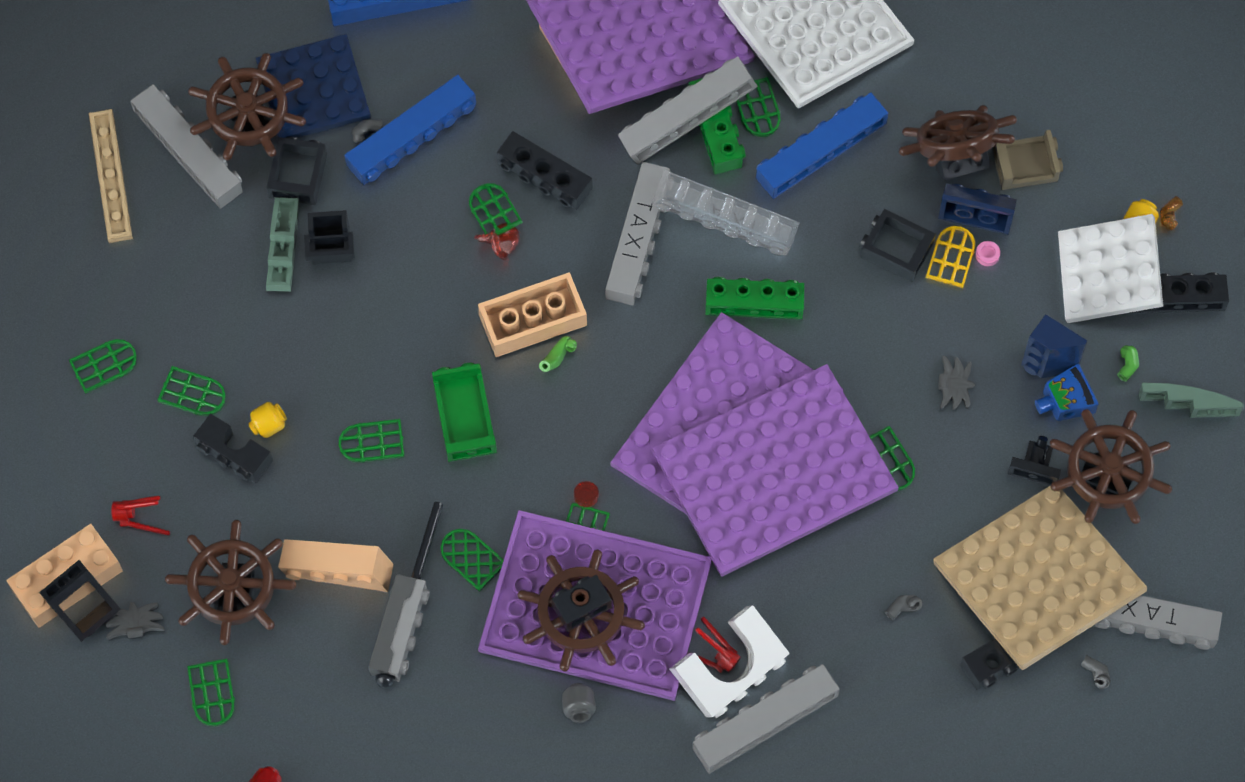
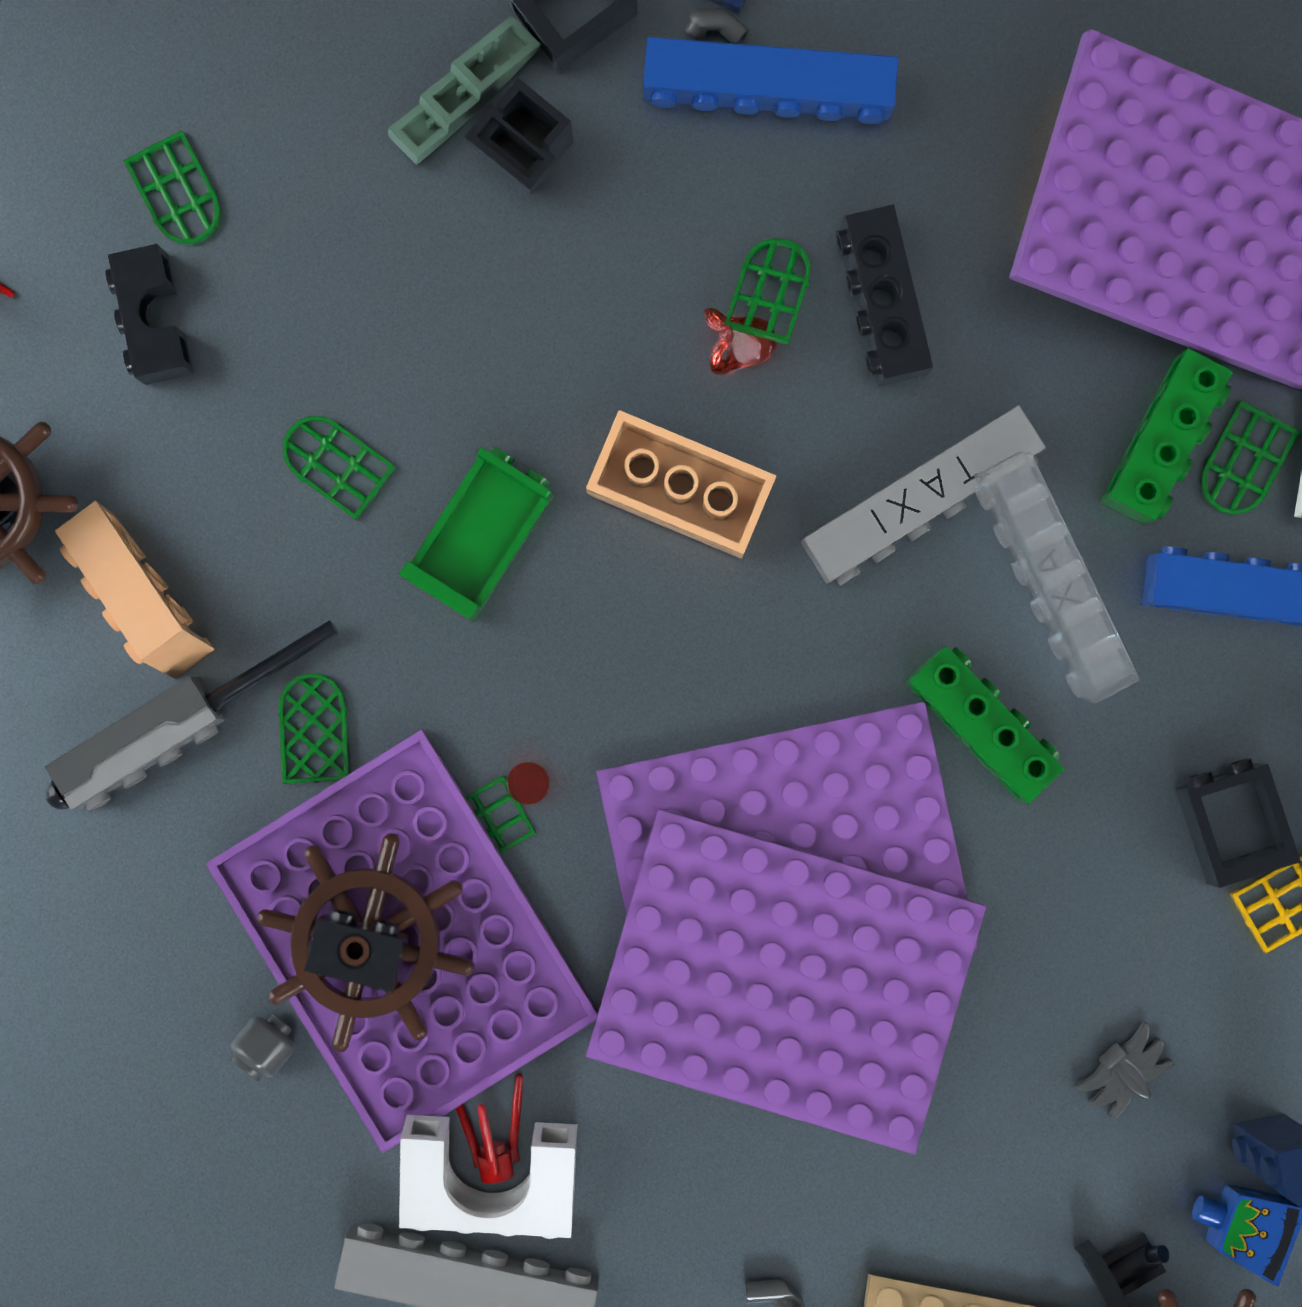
camera: 45 degrees right, 20 degrees up
green window [69,339,137,394] -> none
yellow head [248,402,287,438] -> none
bright green arm [539,336,577,372] -> none
light grey brick [618,56,758,165] -> none
green window [869,426,915,491] -> none

